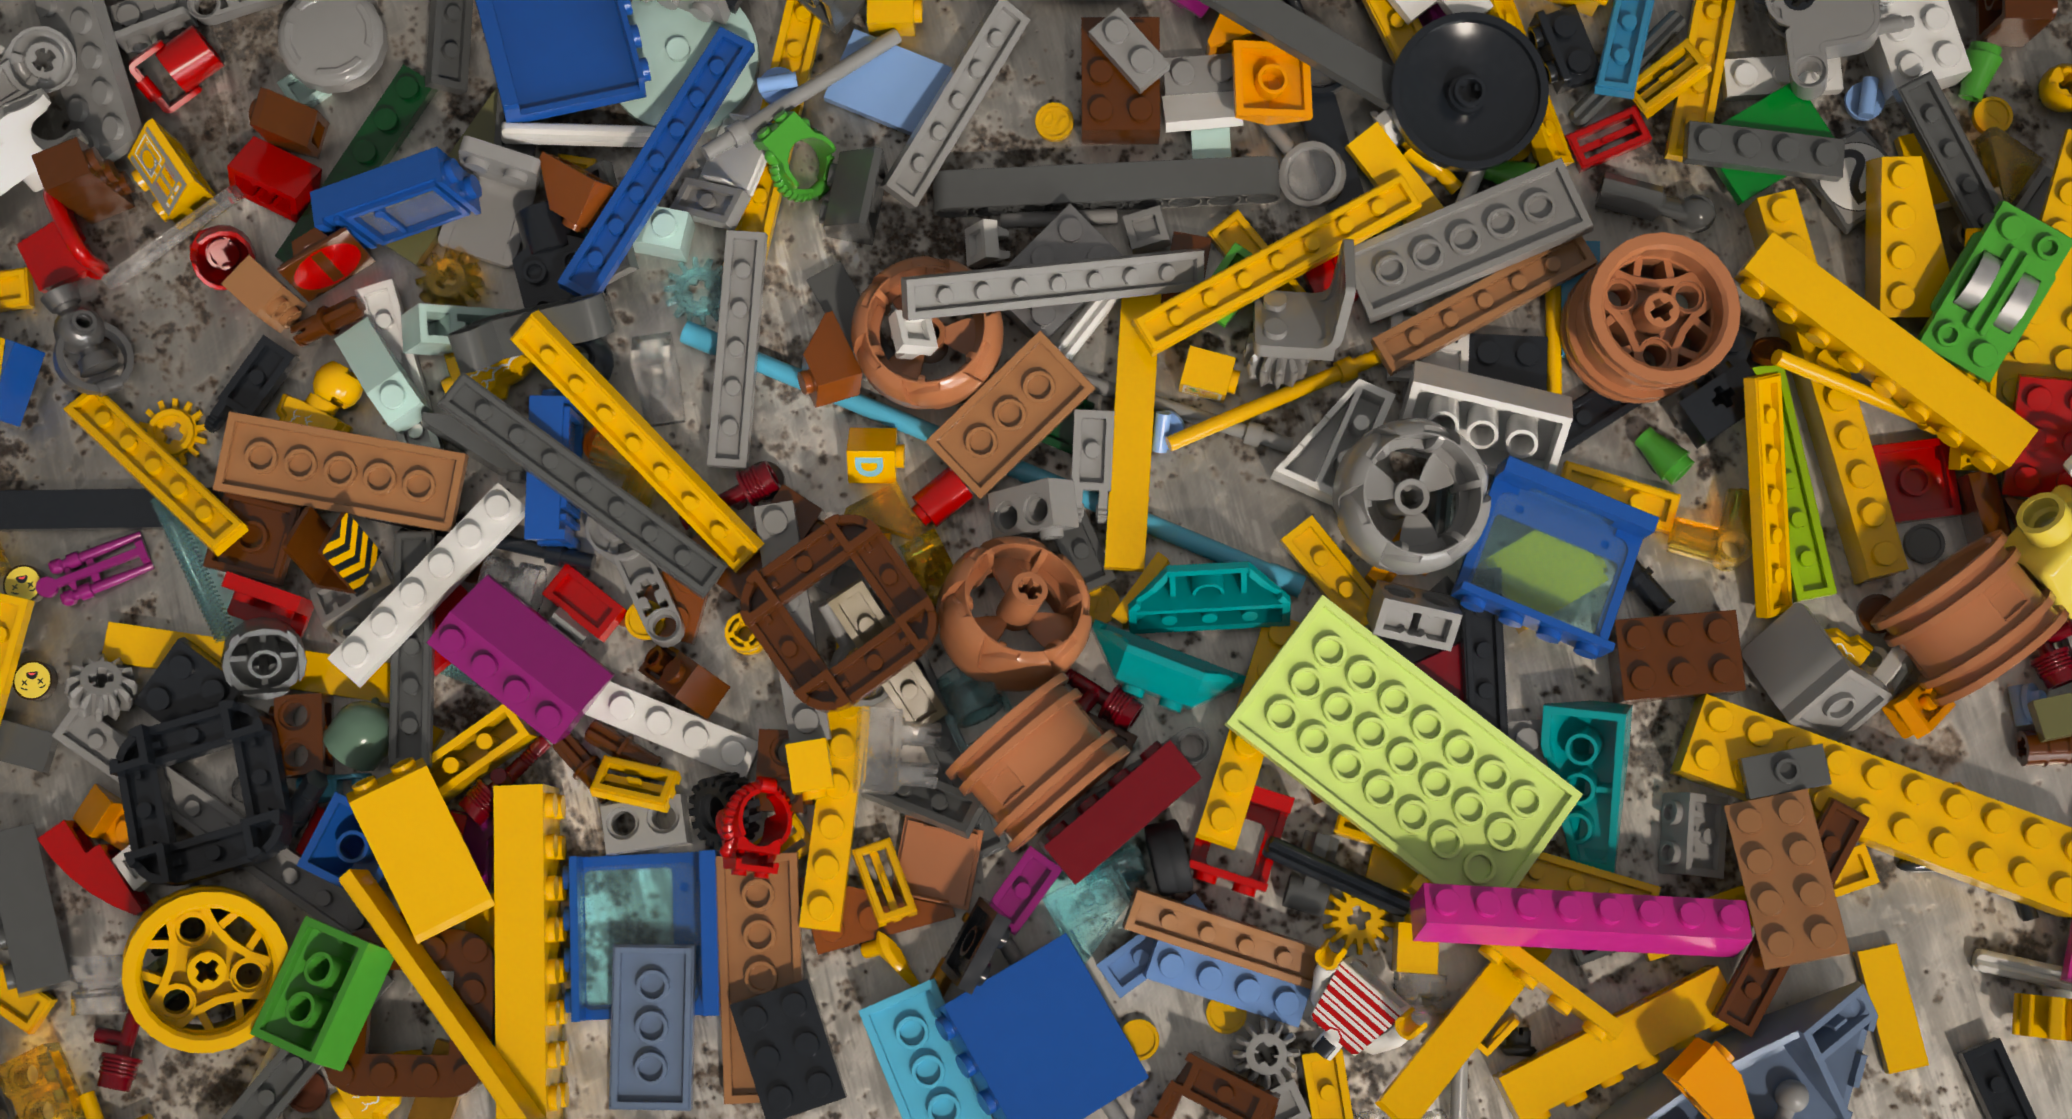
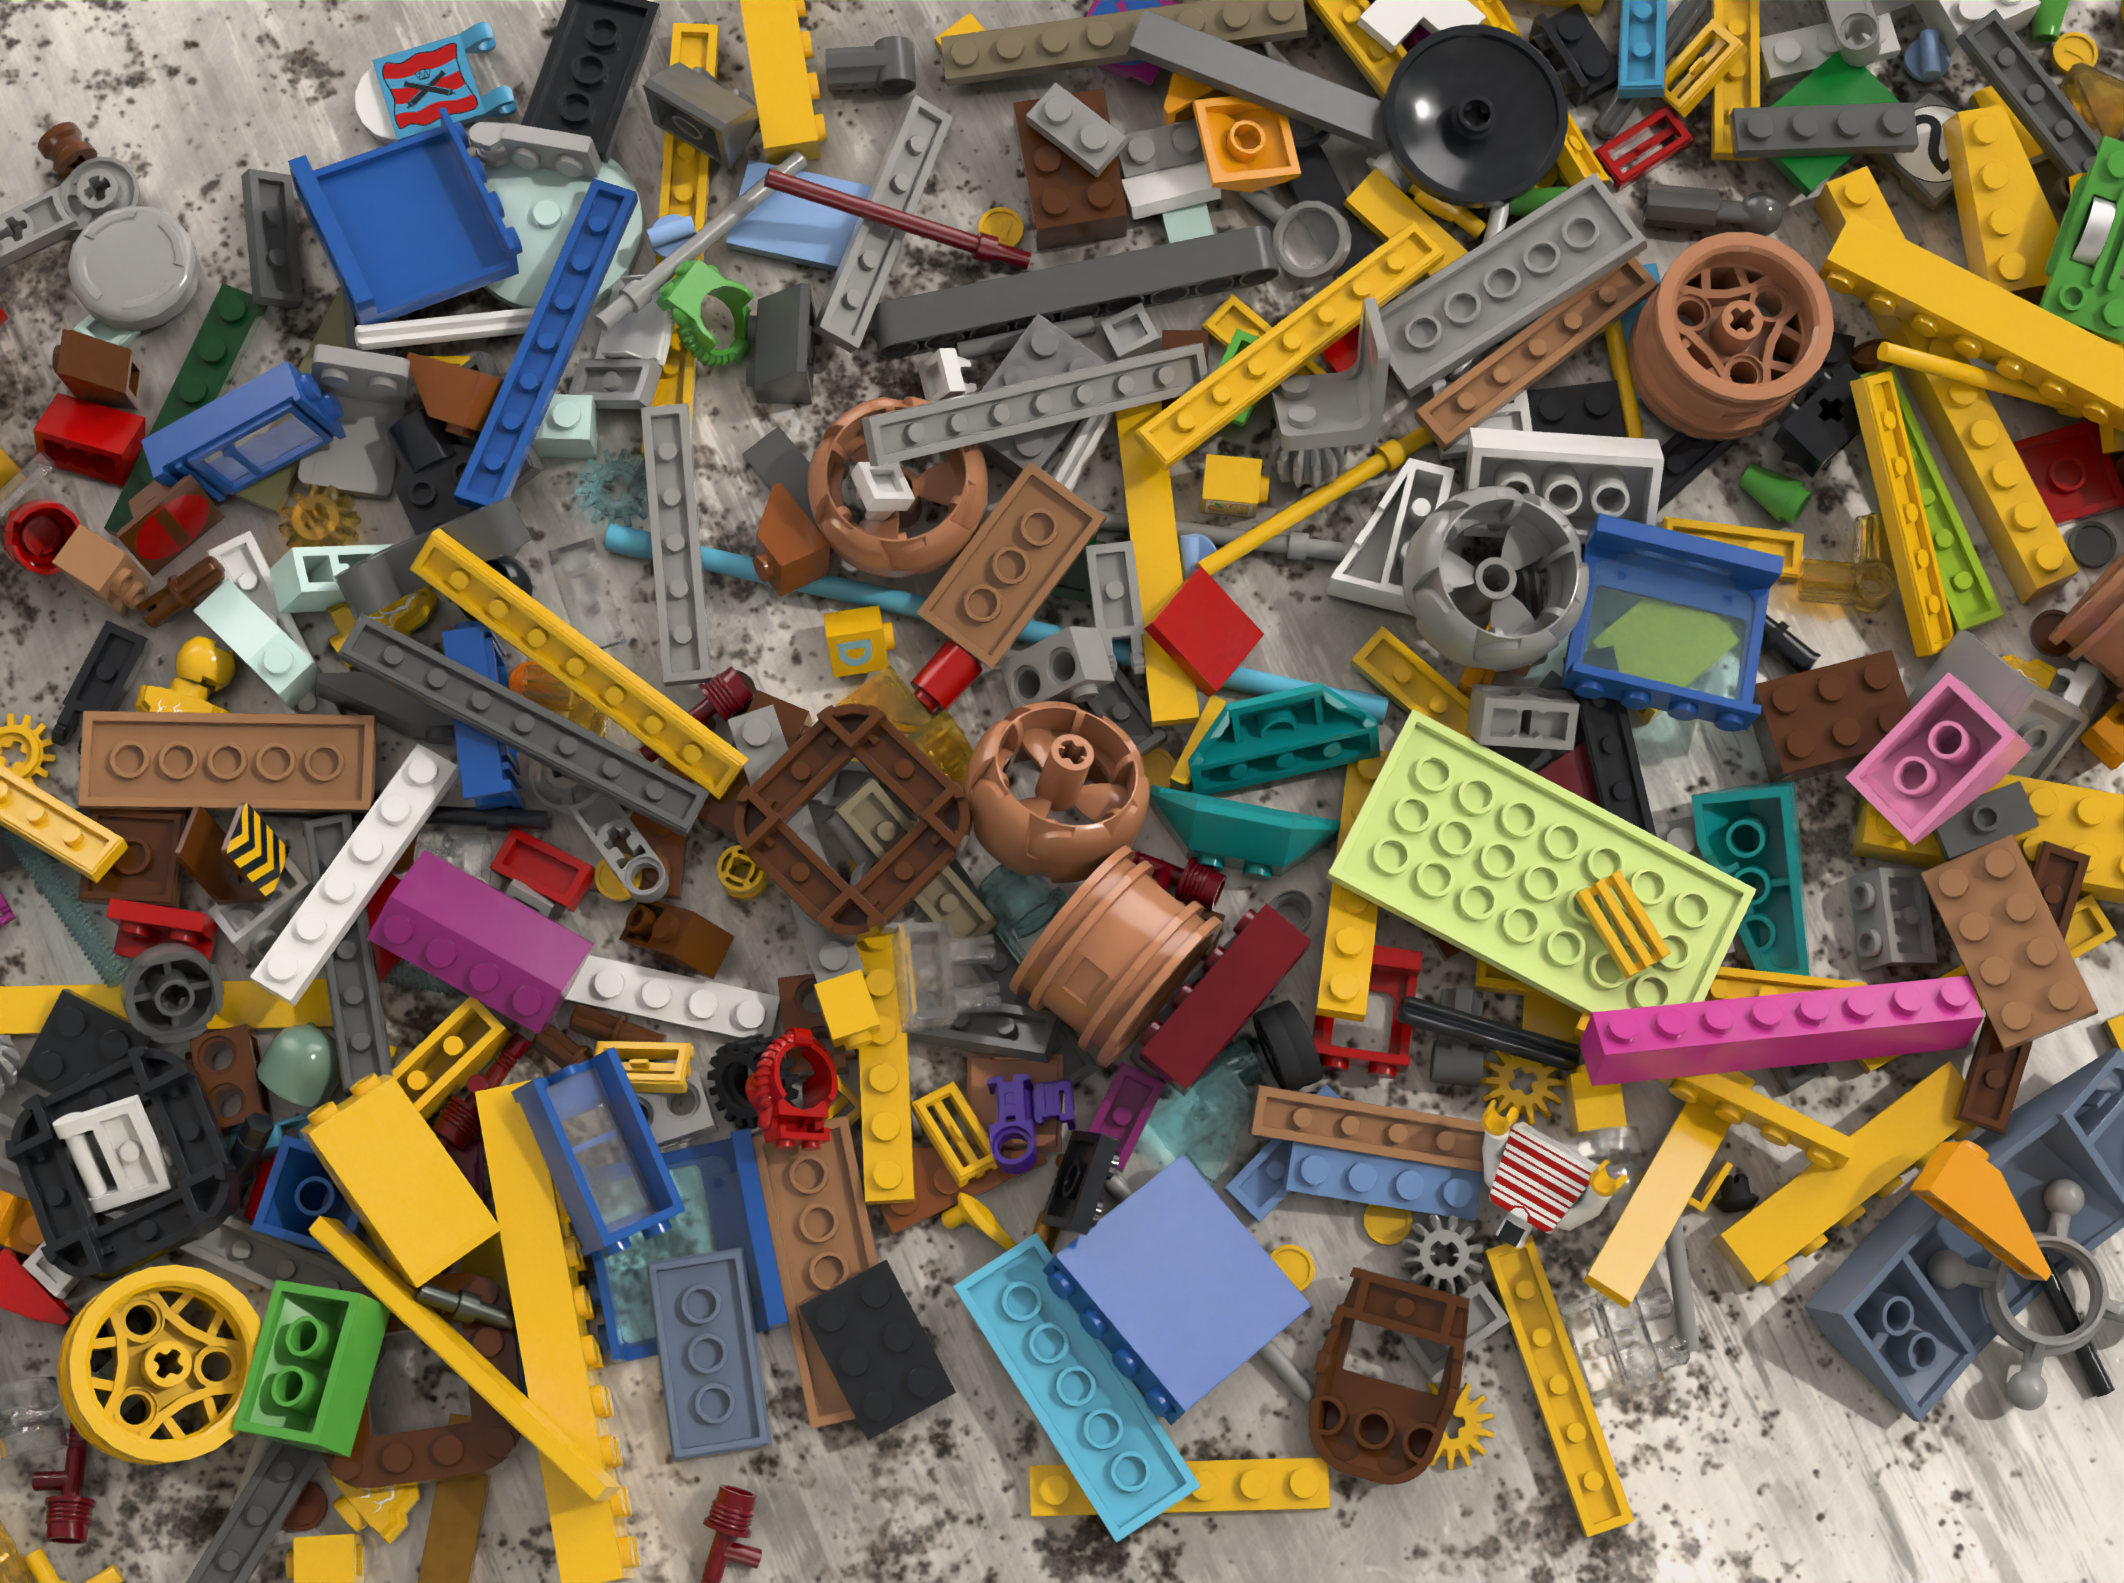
camera: 15 degrees left, 5 degrees down
none -> white plate [53,1094,175,1213]
none -> pearl dark grey bar [414,1283,515,1331]
none -> door [511,1047,686,1258]
none -> dark red bar [764,168,1031,270]
none -> dark purple piece [987,1073,1076,1174]
none -> red tile [1144,566,1264,697]
none -> yellow tile [1575,870,1671,980]
none -> bright pink slope [1845,672,2032,845]

